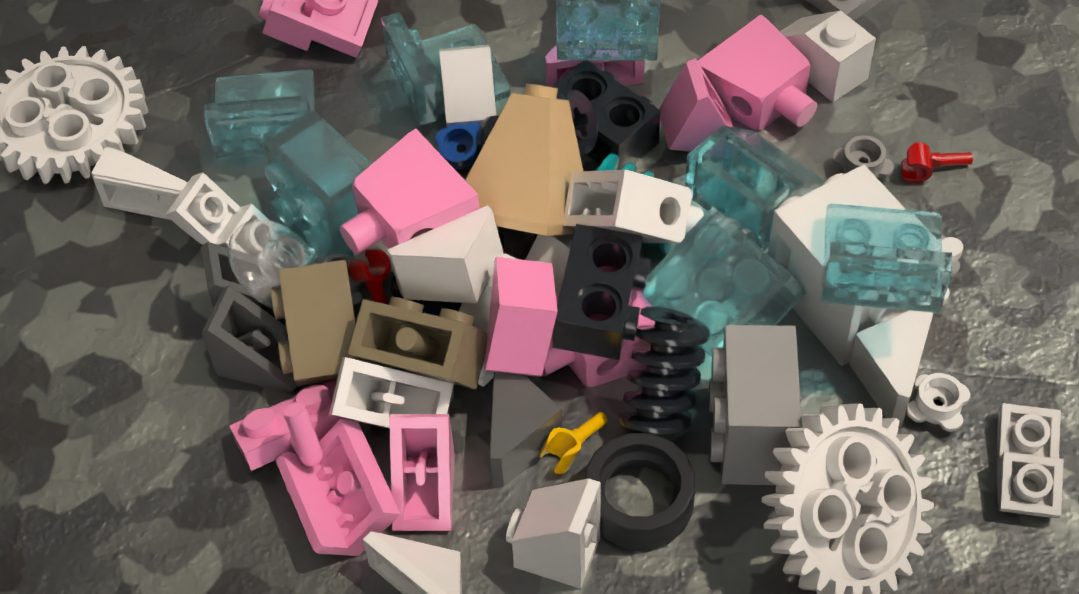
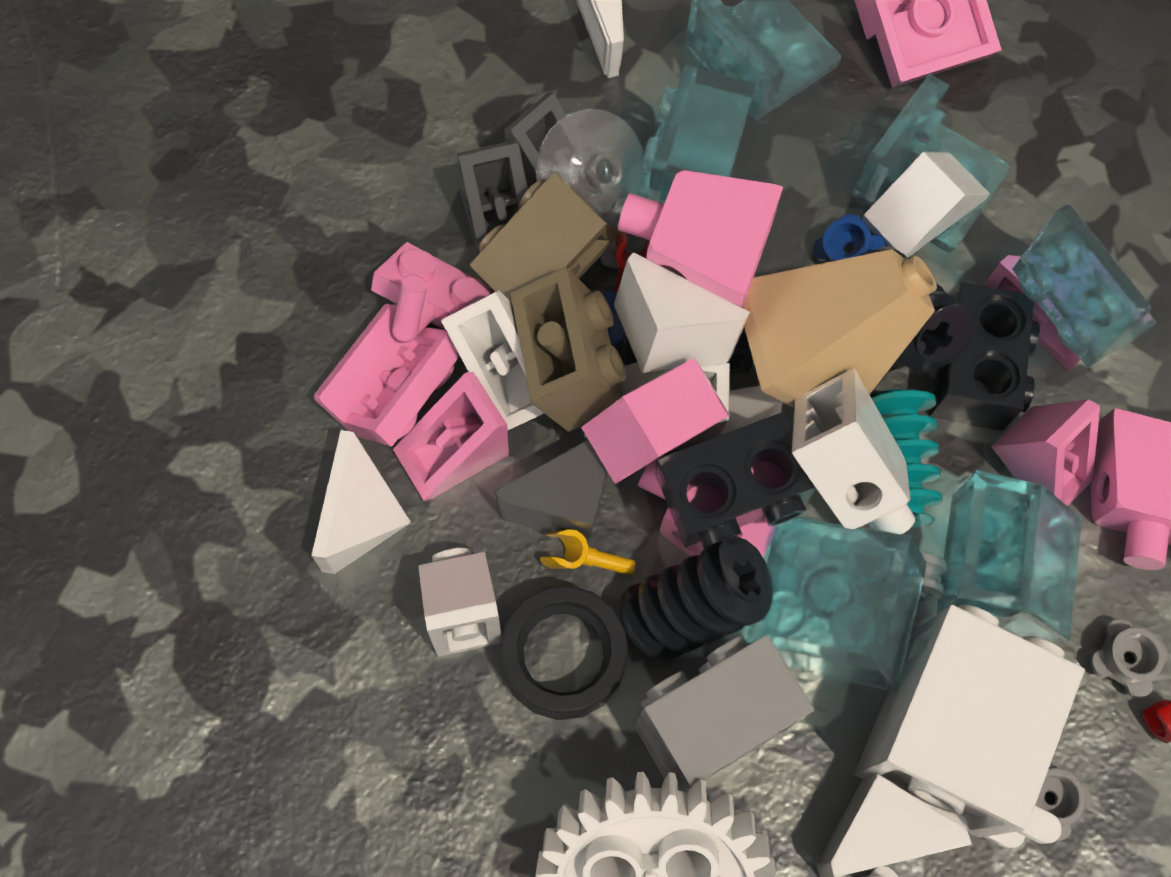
camera: 50 degrees right, 15 degrees up
white slope [165,172,288,263] -> none
clear light blue bracket [821,203,952,313] -> none

